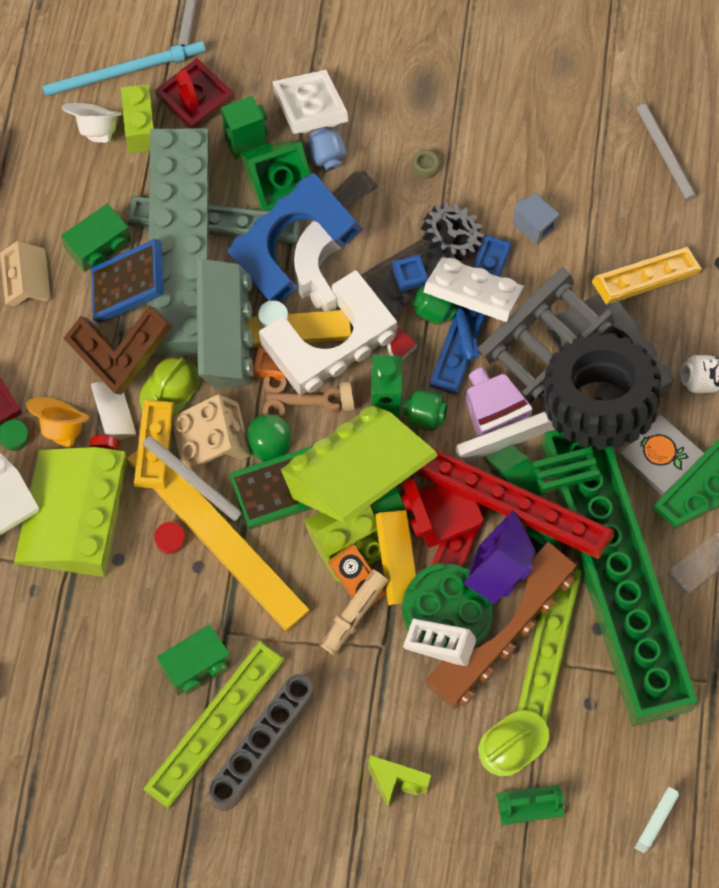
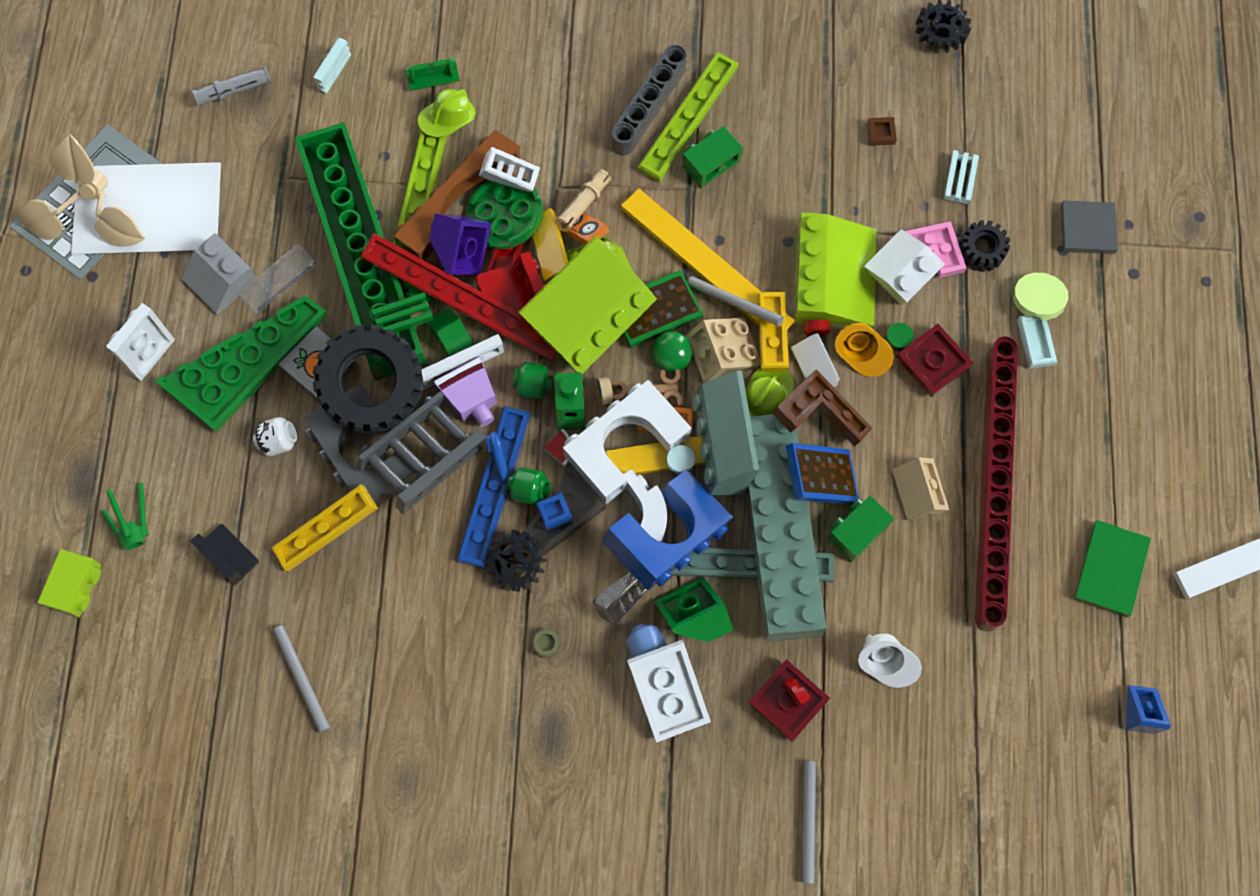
camera: 175 degrees right, 5 degrees up
medium azure bar [42,41,206,97] -> none
lime brick [121,84,154,153] -> none
red tile [154,522,185,554] -> none
green brick [221,95,268,159] -> none
lime slope [368,755,431,807] -> none
white plate [424,257,524,322] -> none
sand blue brick [513,193,560,245] -> none

